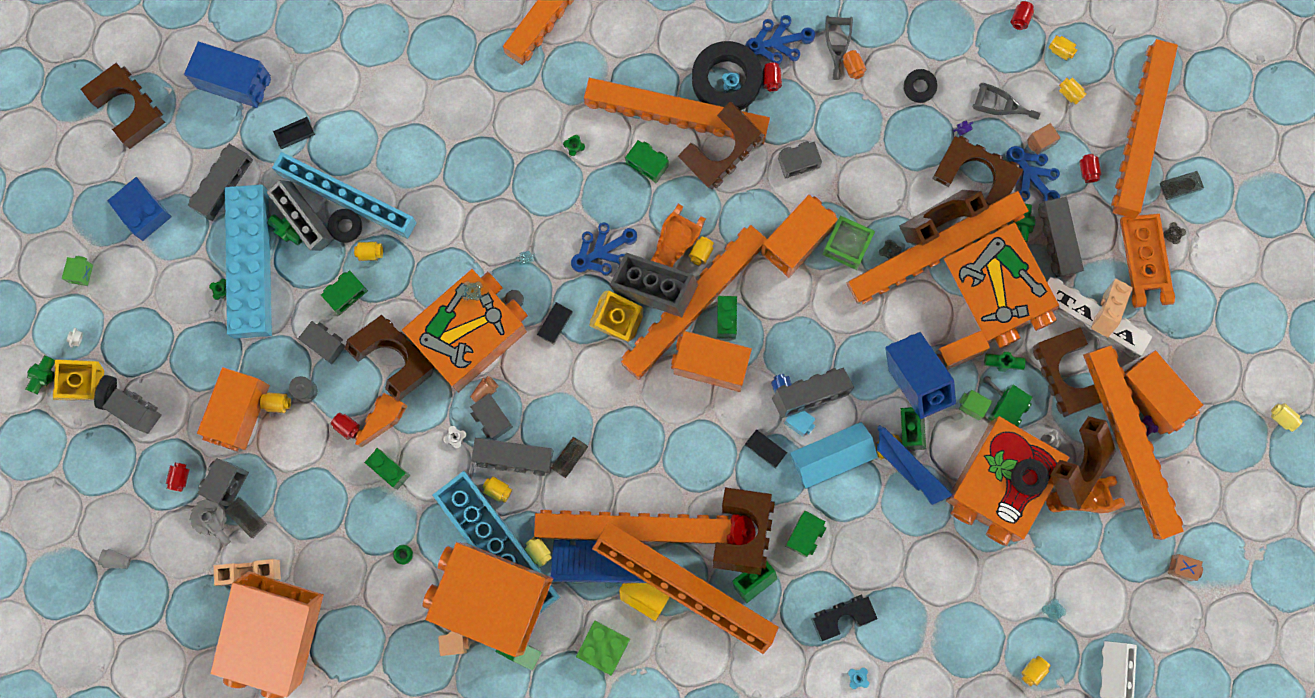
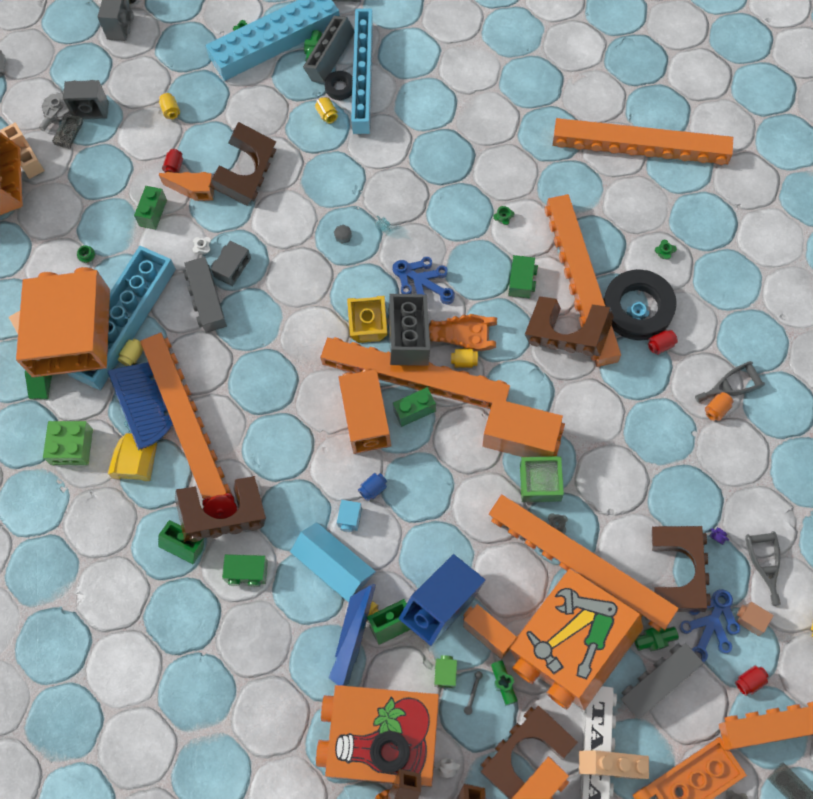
camera: 65 degrees right, 10 degrees down
red brick [165,462,190,492] -> none
orange brick [197,367,270,452] -> none
black tile [273,117,315,149] -> none
dark grey piece [289,376,318,403] -> none
dark grey brick [298,321,345,364] -> none
green brick [321,270,368,316] -> none
orange brick [402,269,528,393] -> none
clear light blue plate [462,281,482,301] -> none
nougat cone [470,376,499,402] -> none
yellow brick [482,476,513,503] -> none
black tile [537,302,573,345] -> none
clear smoke plate [551,437,588,478] -> none
orange brick [592,522,779,654] -> none
blue plant [745,15,815,64] -> none
black tile [745,429,788,469] -> none
dark grey brick [772,367,854,418] -> none
dark grey brick [778,141,822,179] -> none
black arch [811,594,878,642] -> none
medium azure plate [848,668,869,689] -> none
reddish brown arch [899,190,989,245] -> none
black tyre [904,69,938,103] -> none
green brick [988,384,1033,427] -> none
none -> green plate [655,239,677,260]

